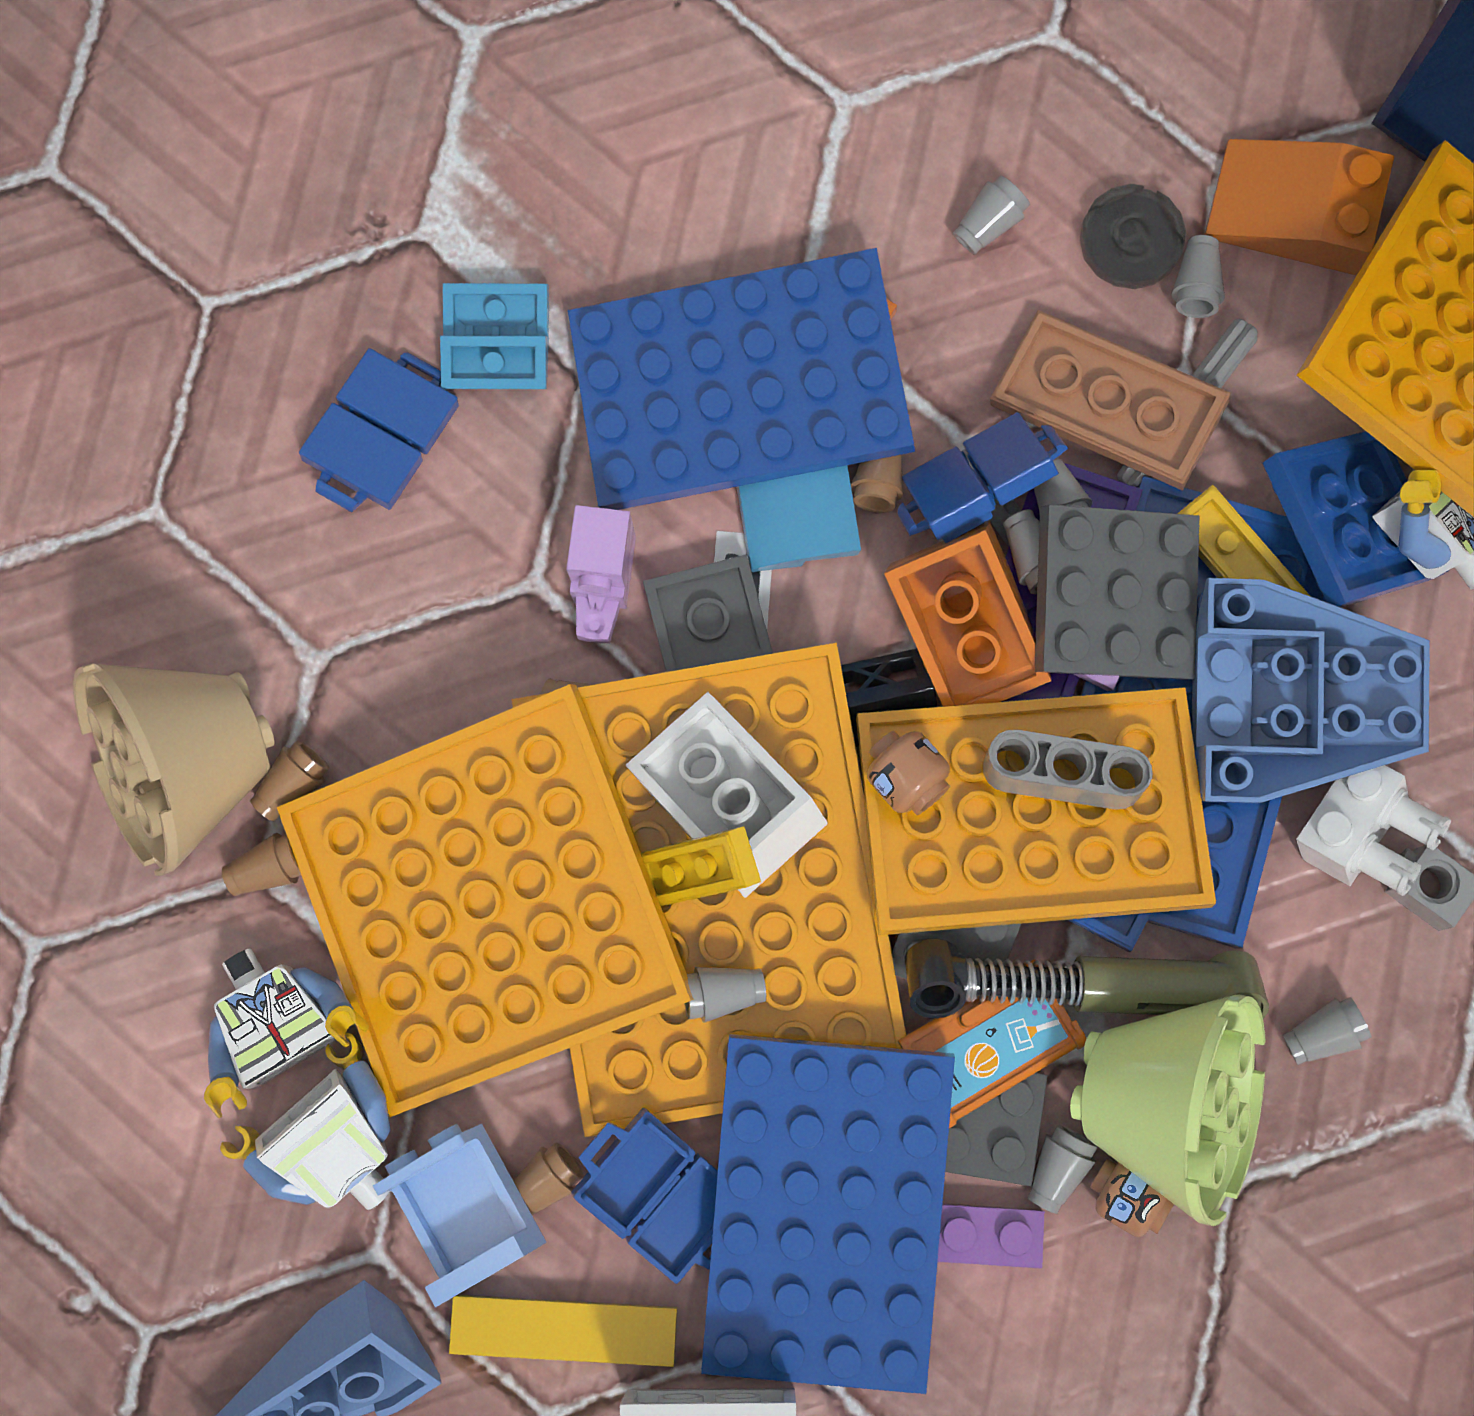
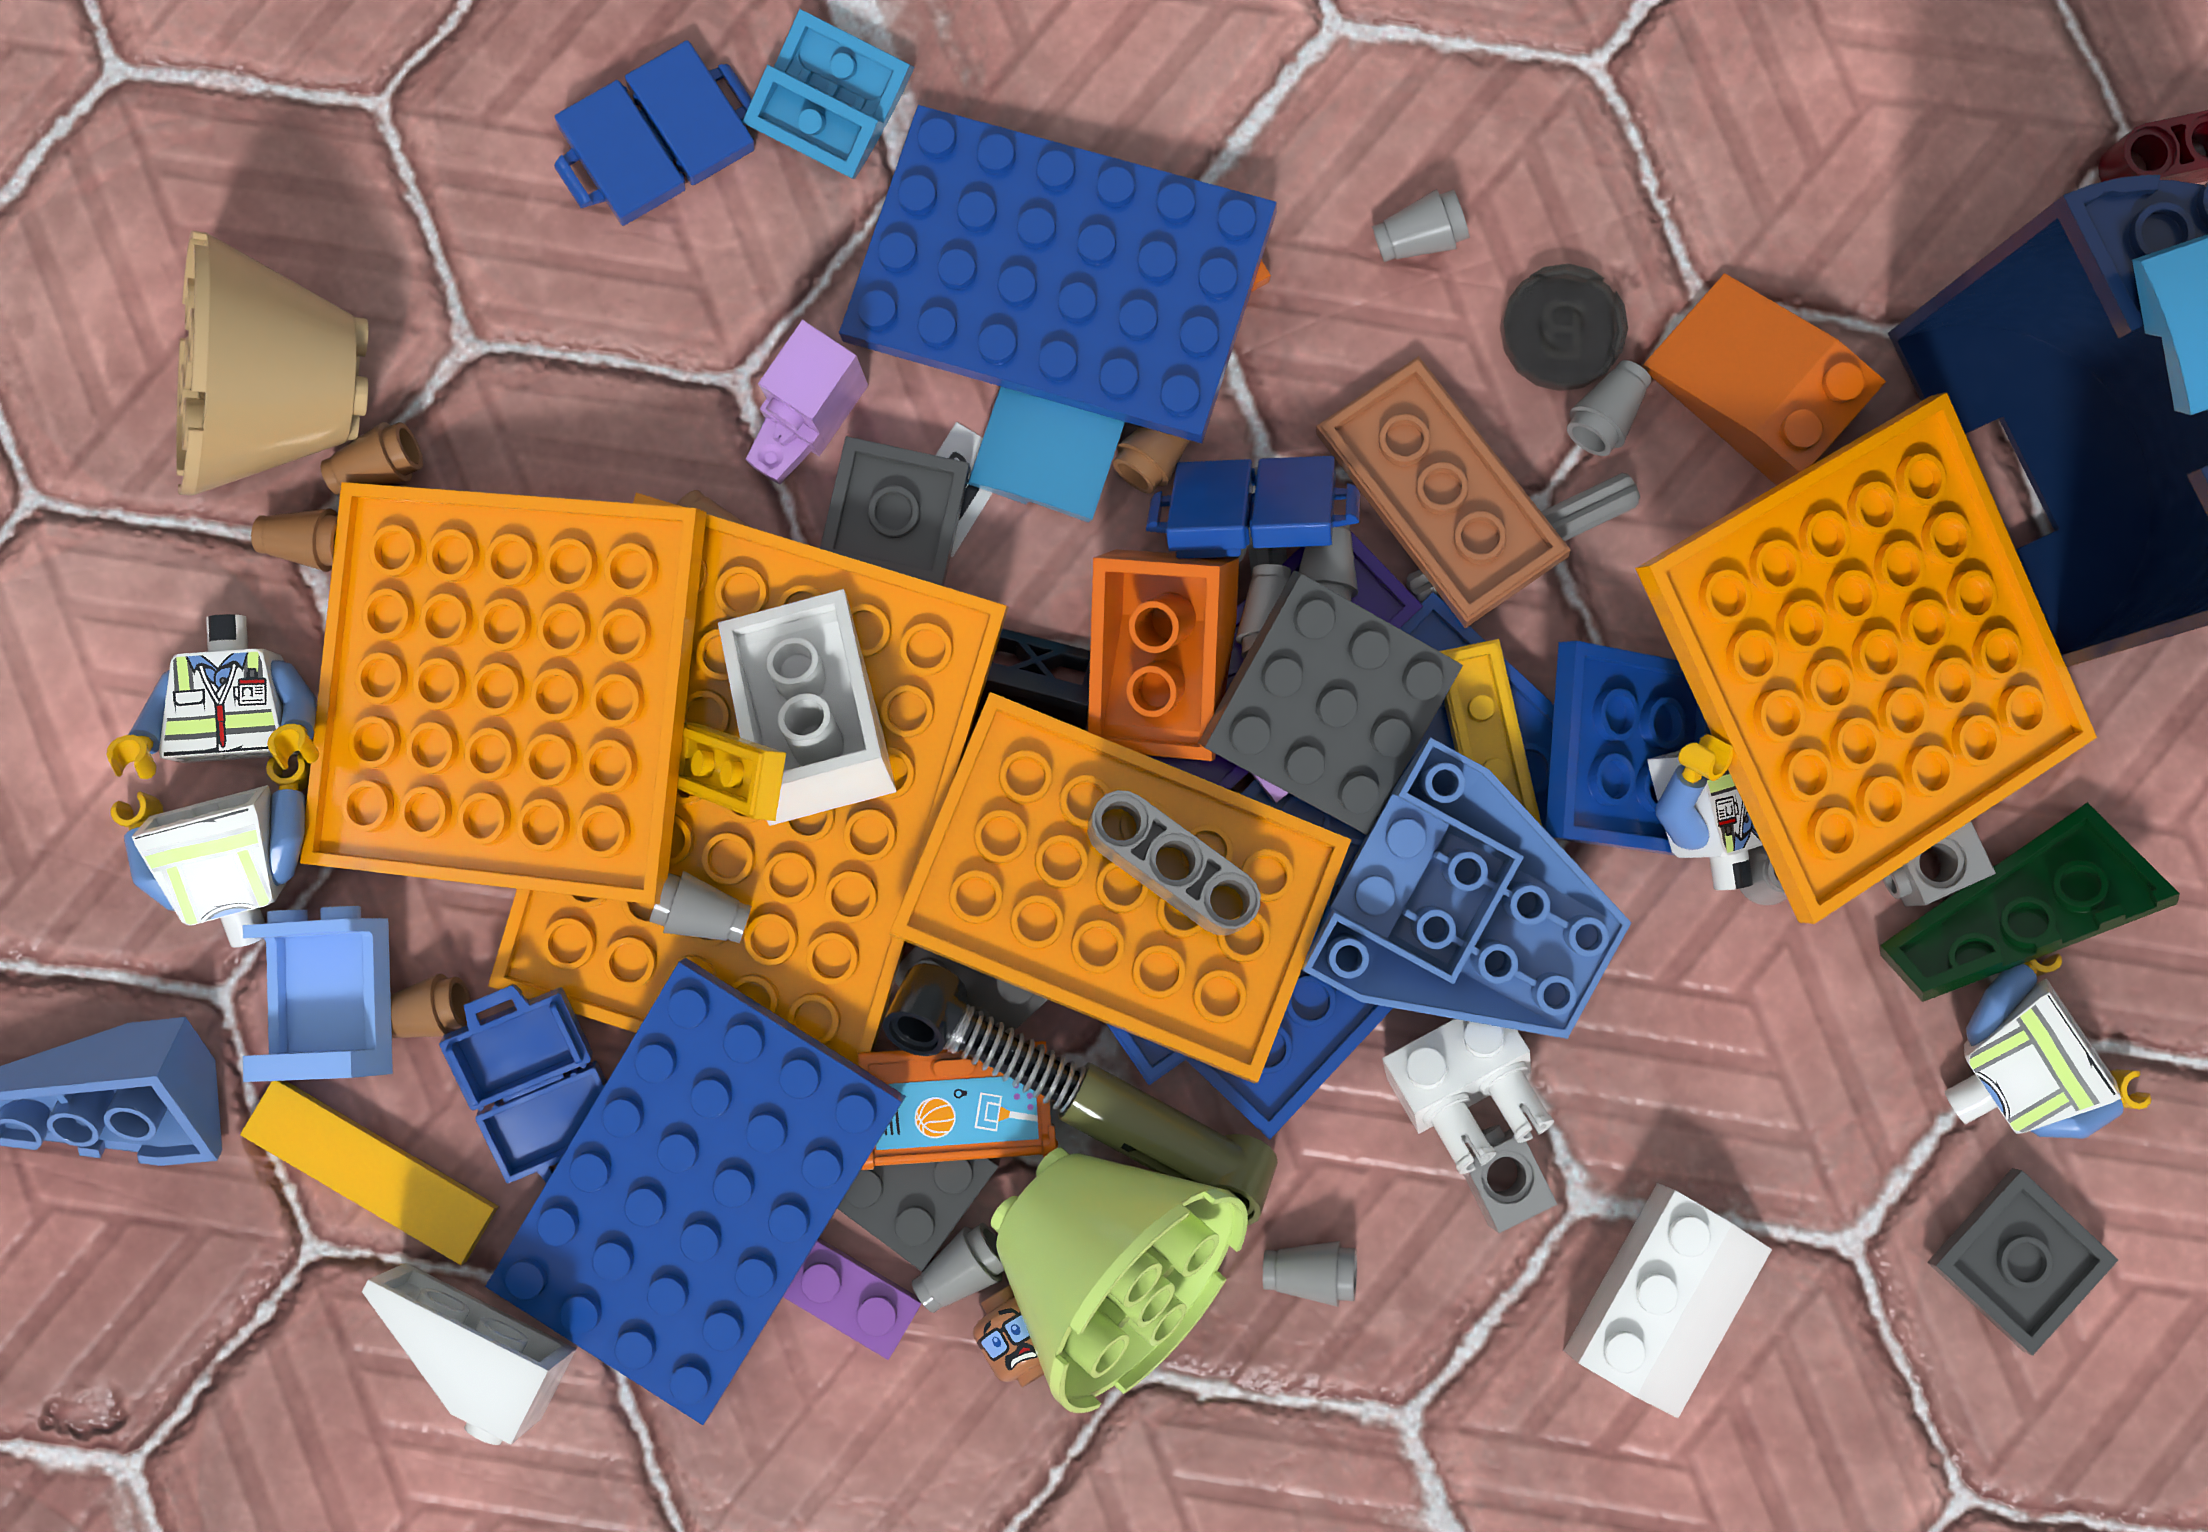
camera: 20 degrees right, 5 degrees up
nougat head [867,731,950,815] -> none

